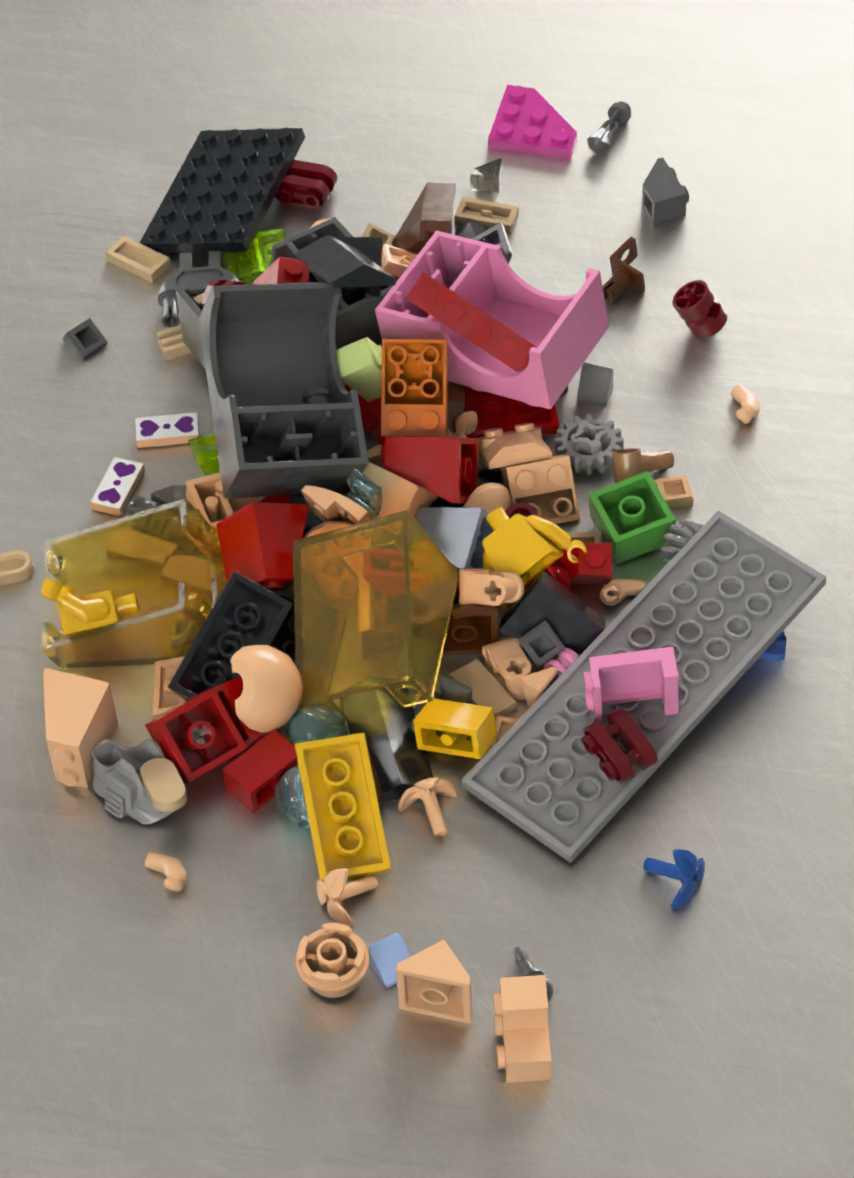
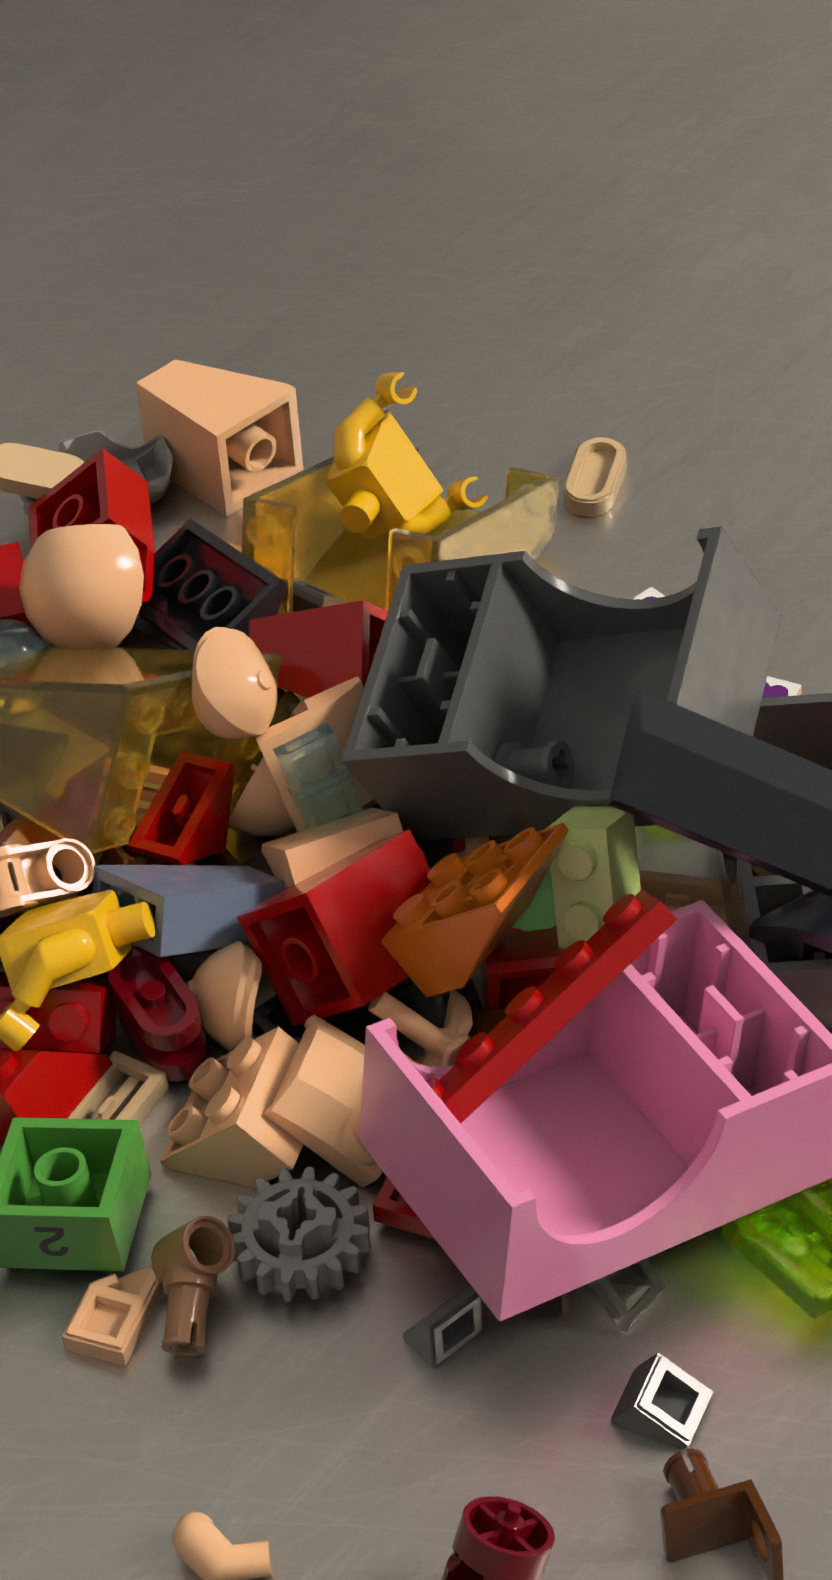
camera: 120 degrees right, 5 degrees down
none -> light nougat hat [191,627,277,739]

